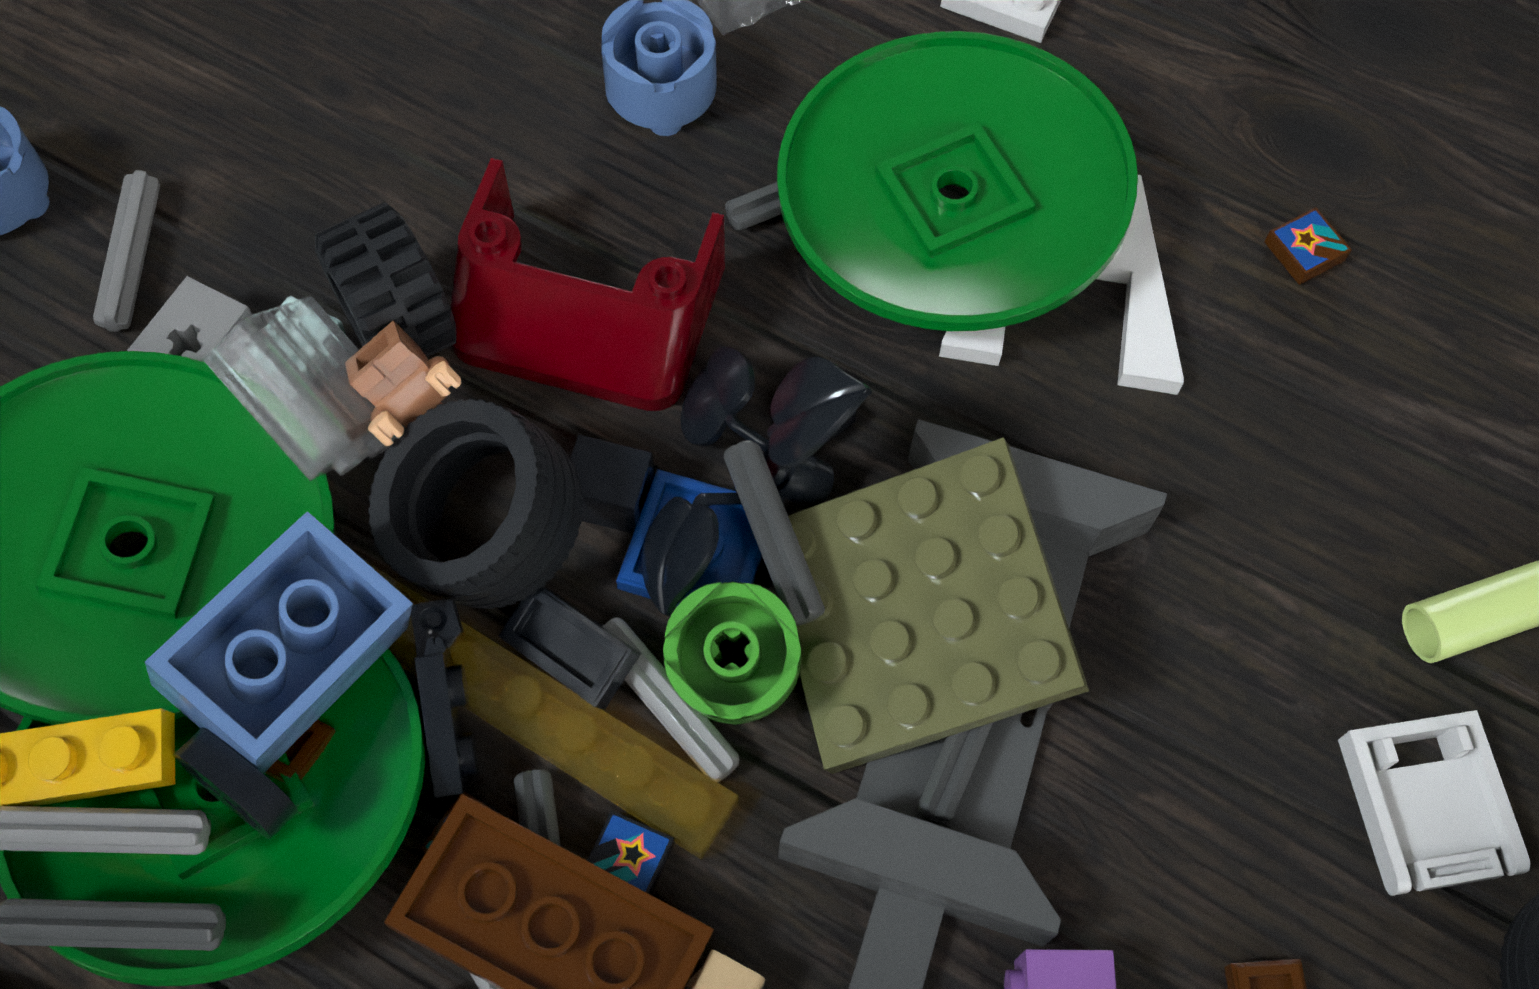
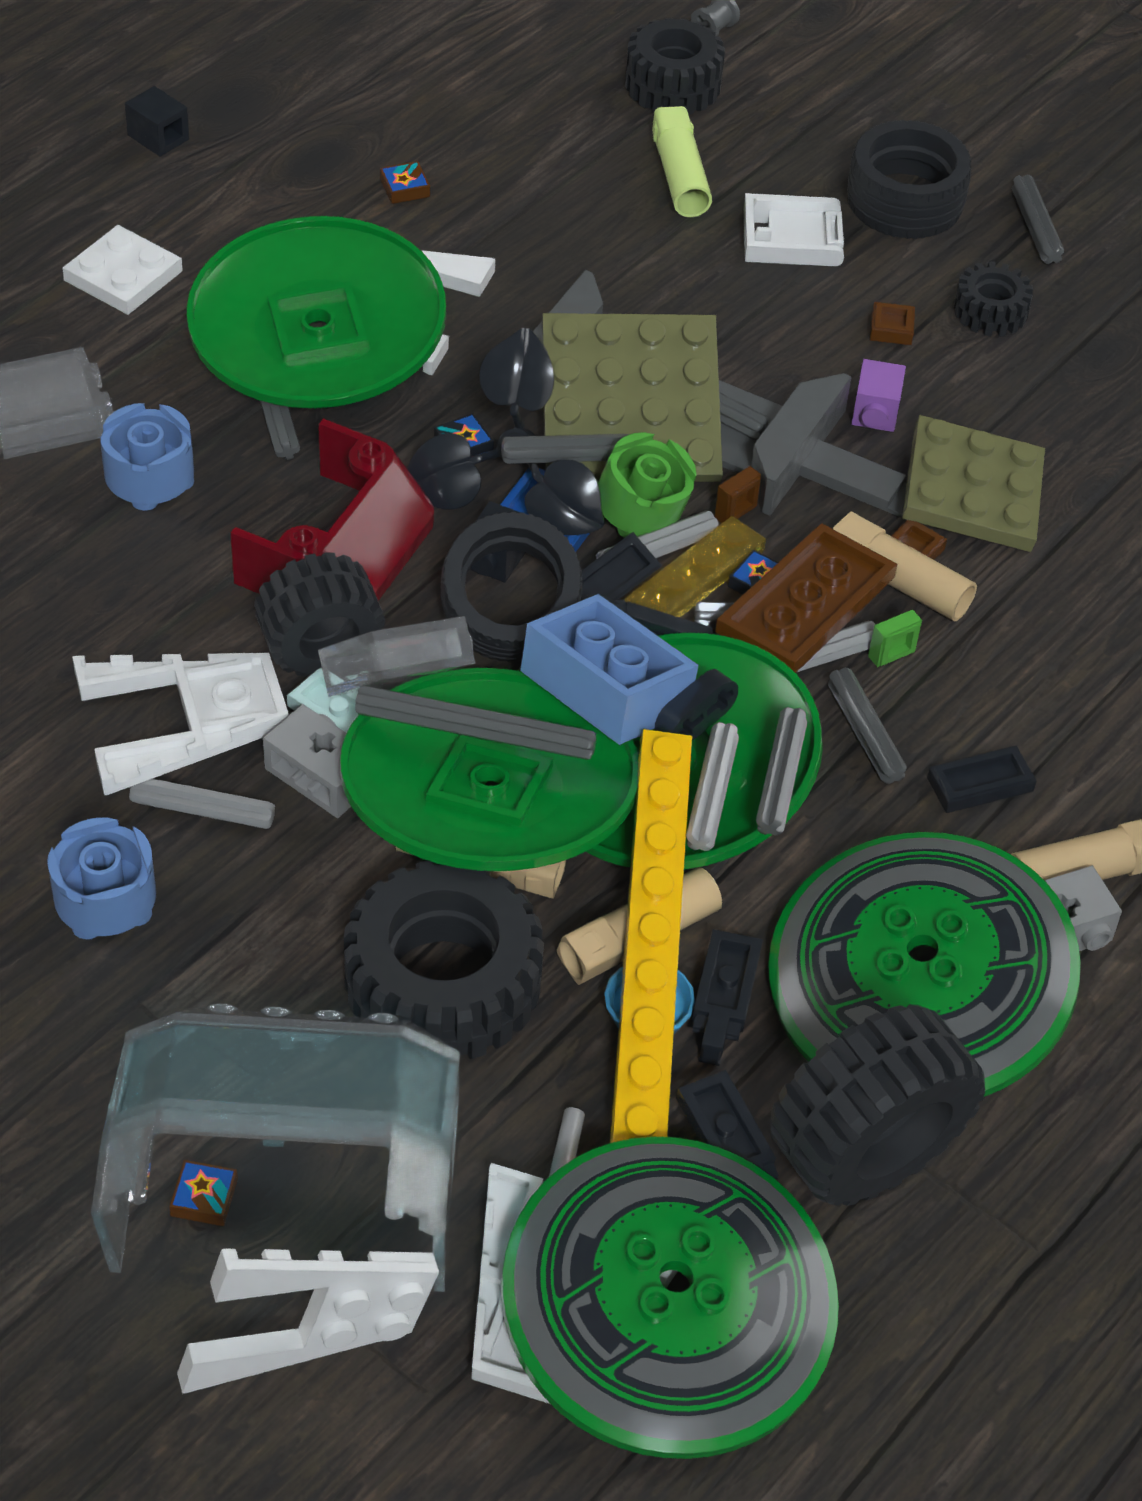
camera: 80 degrees left, 15 degrees down
nougat piece [345,320,461,446] -> none
none -> white wing [73,653,289,795]
none -> dark grey axle [355,686,597,760]
none -> reddish brown tile [715,466,761,526]

